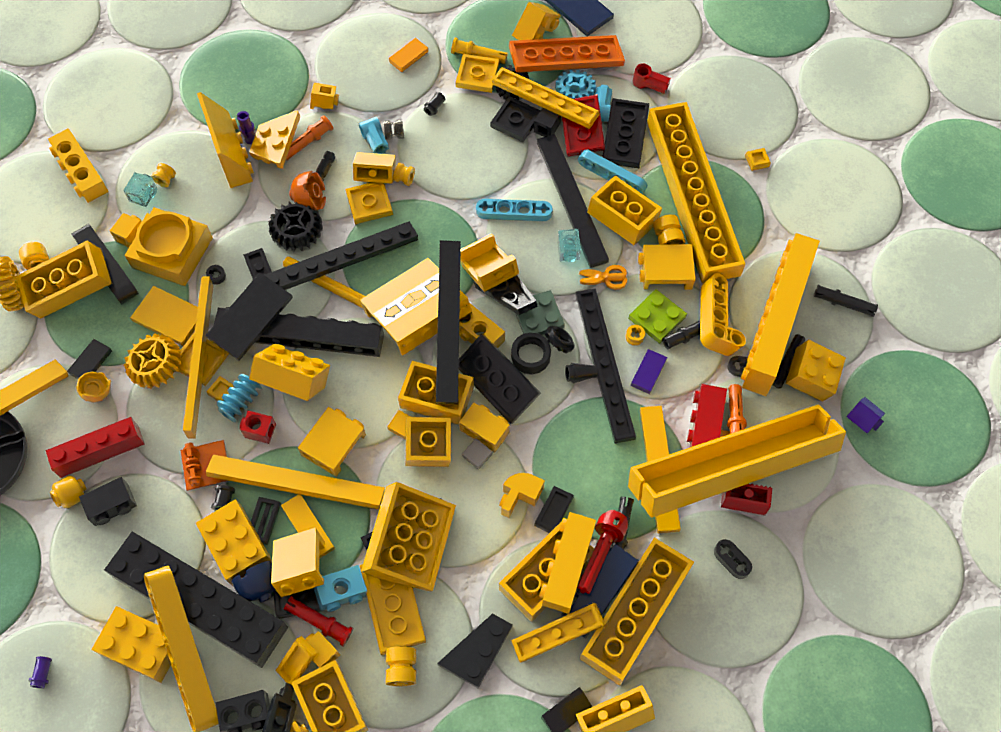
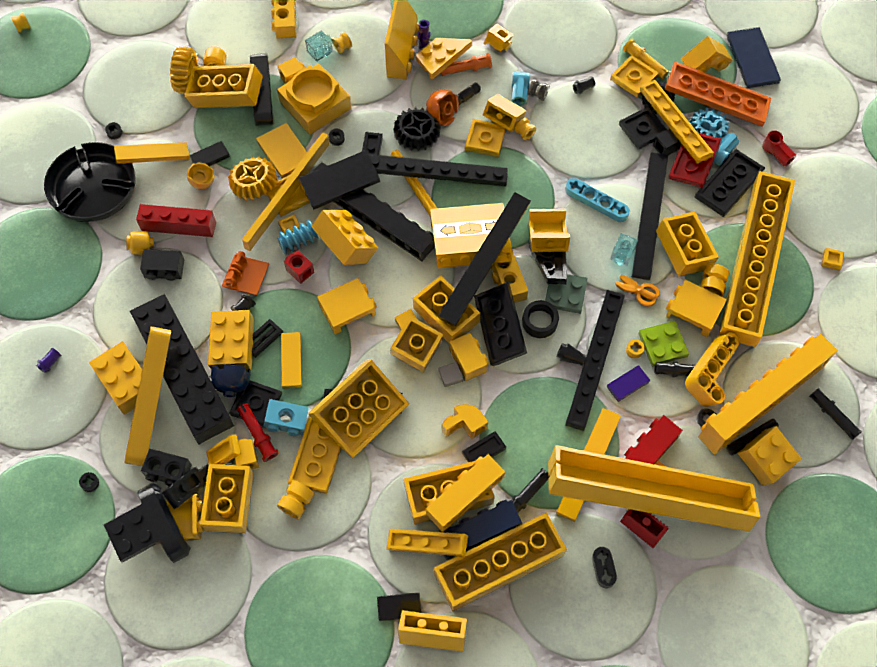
camera: 30 degrees right, 0 degrees up
yellow tile [206,455,385,510] -> none
yellow panel [271,528,325,597] -> none
light orange tile [389,38,428,72] -> none
black wing [437,613,513,688] -> none
black gear [545,325,575,354] -> none
red piece [577,510,628,594] -> none
medium azure beam [578,150,648,194] -> none
orange pin [727,384,747,434] -> none
dark purple brick [846,397,886,433] -> none

